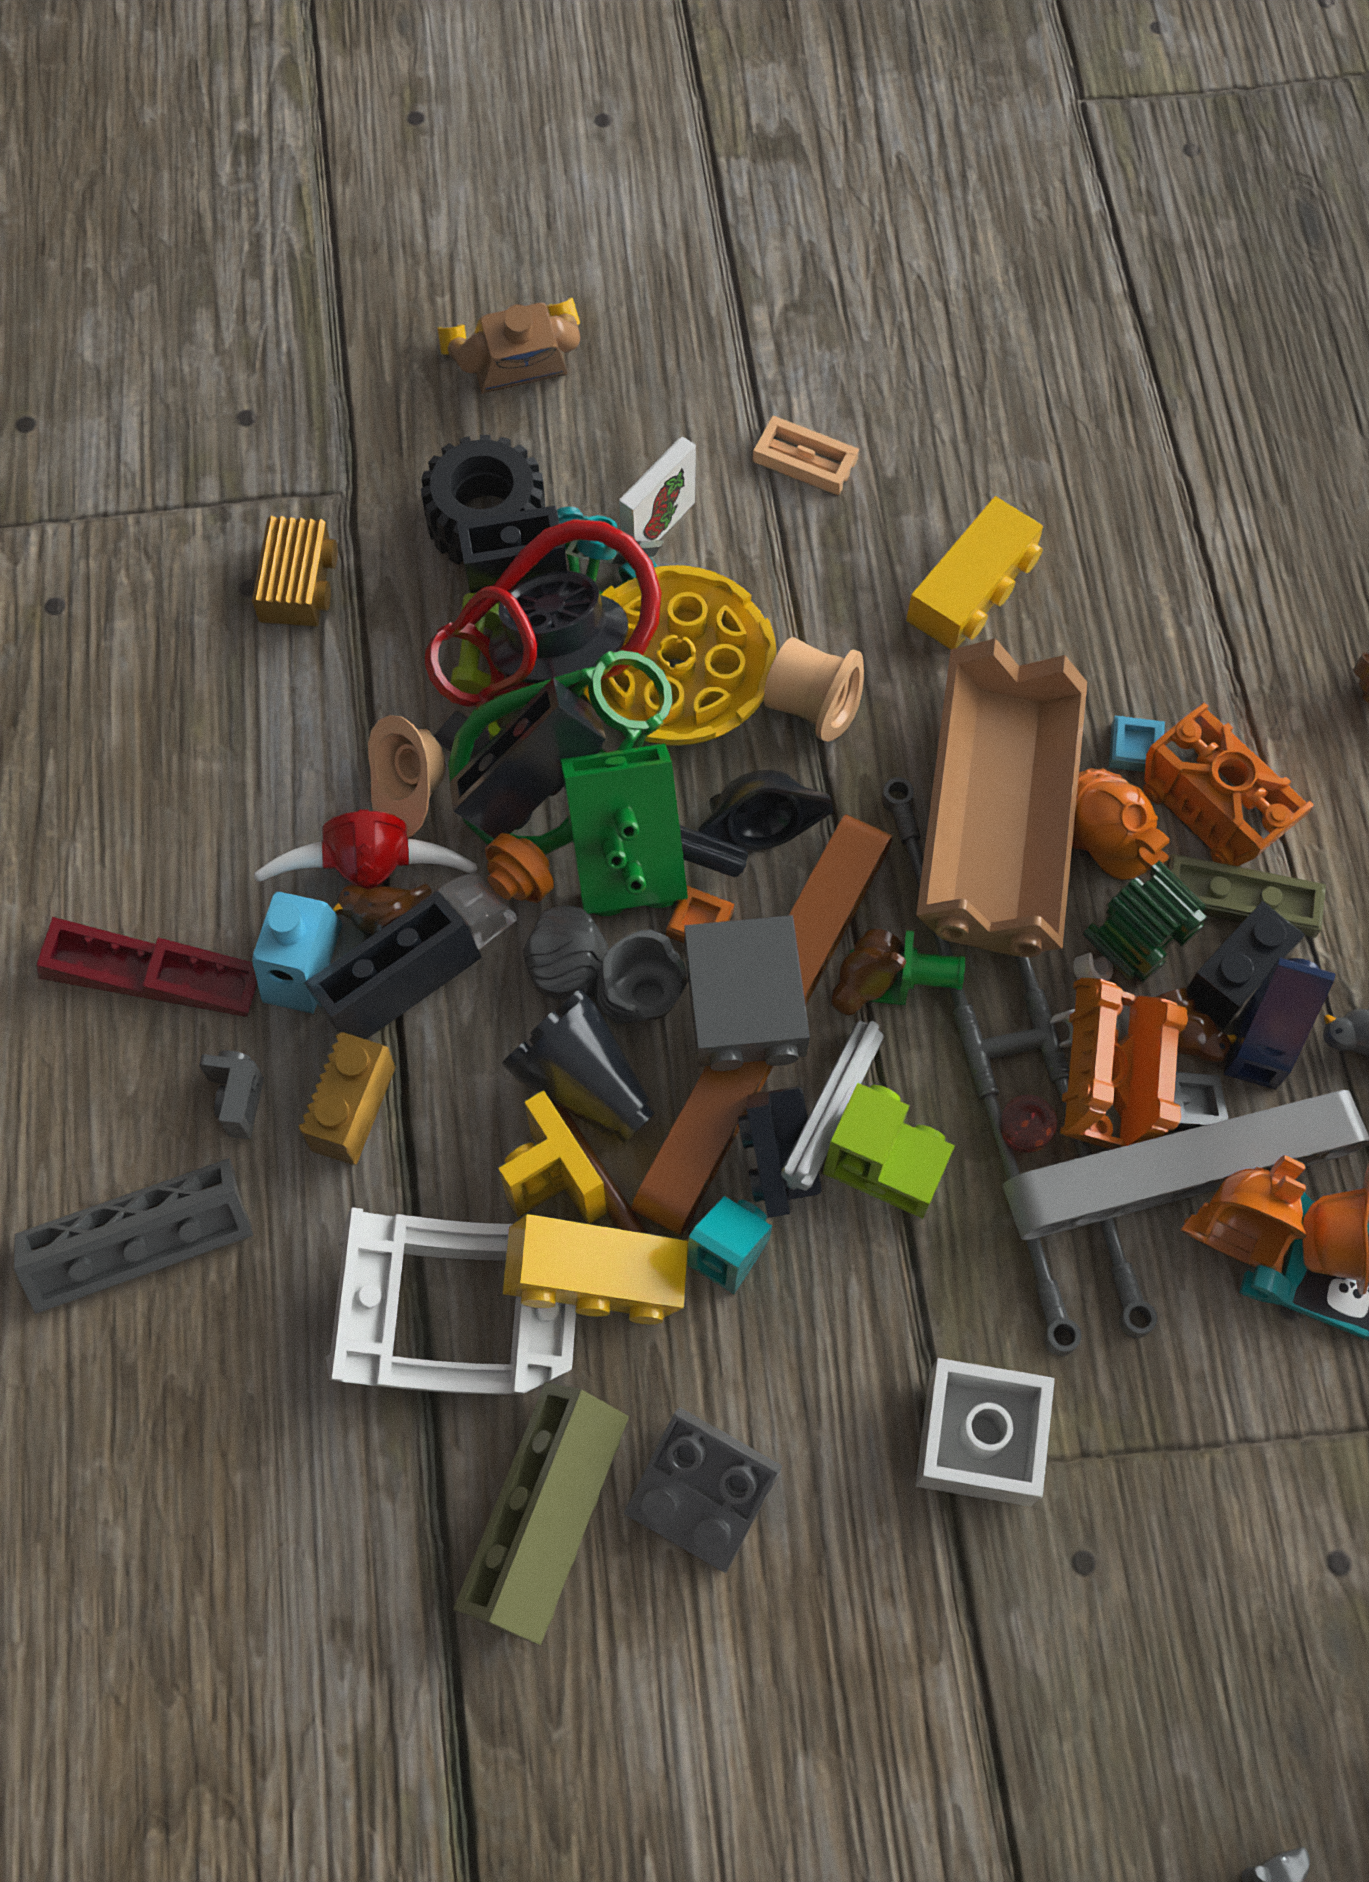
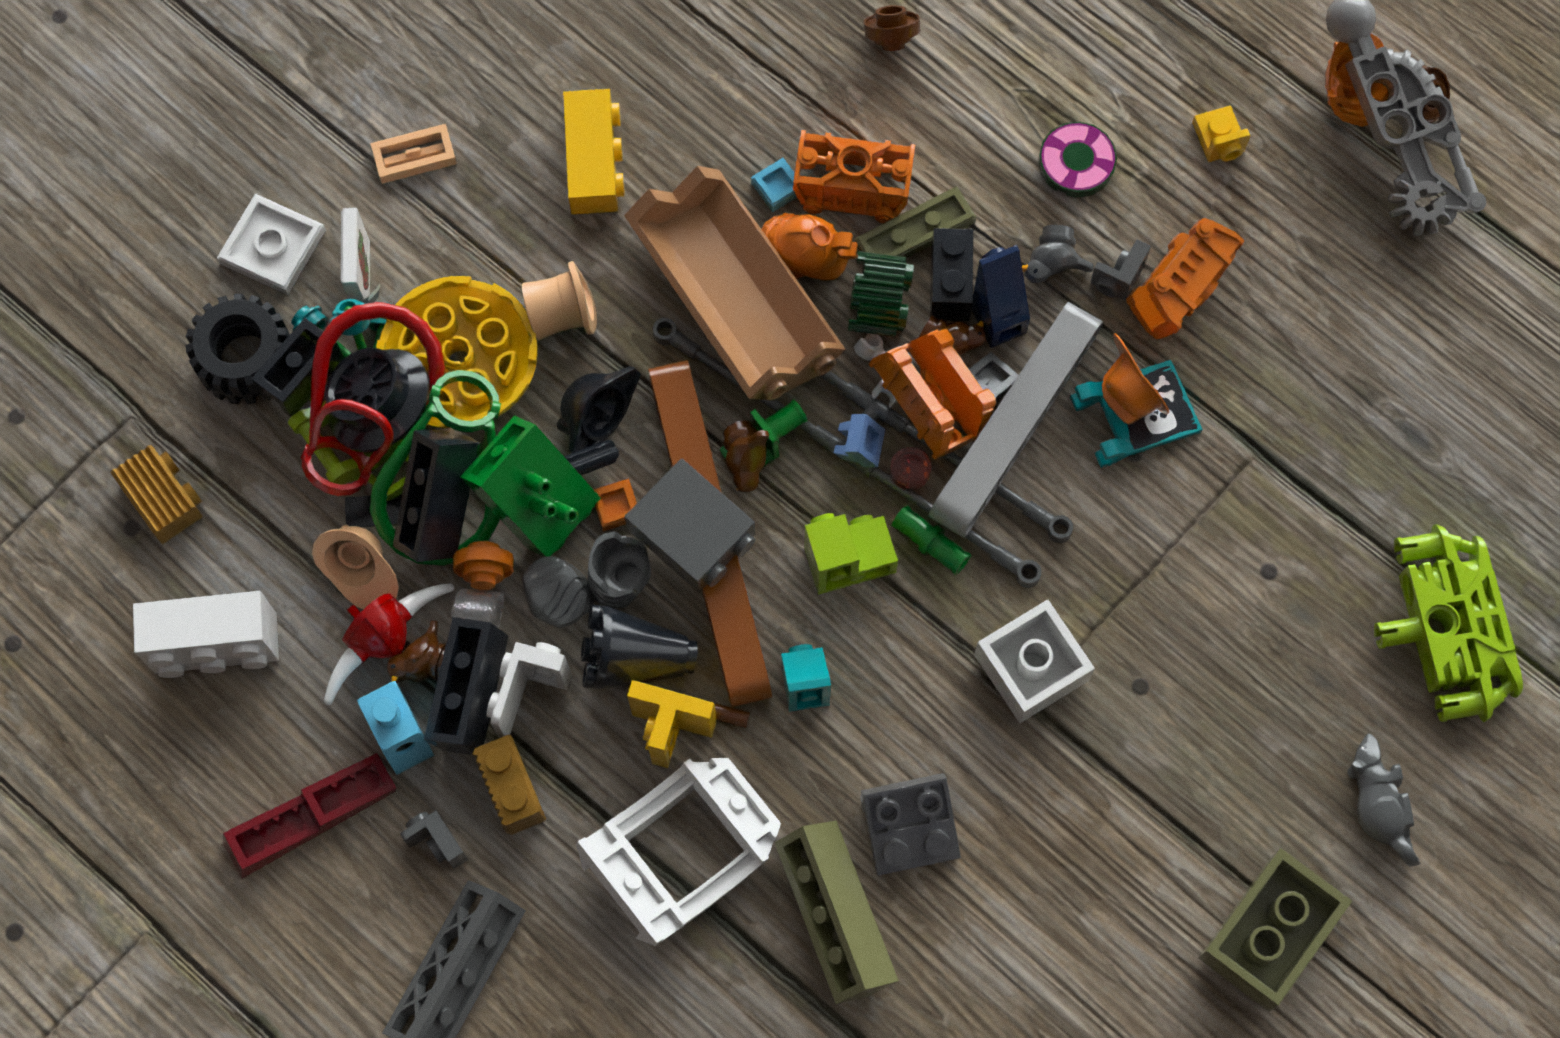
camera: 40 degrees left, 5 degrees up
medium nougat torso [437,298,580,394] -> none
yellow brick [503,1214,688,1325] -> none
black bracket [738,1086,822,1218] -> none
light grey axle [781,1021,884,1191] -> none
orange helmet [1180,1155,1307,1273] -> none
none -> white brick [133,591,279,678]
none -> white tile [217,194,326,295]
none -> white bracket [487,642,572,738]
none -> medium blue tile [834,414,885,467]
none -> green pin [891,505,972,575]

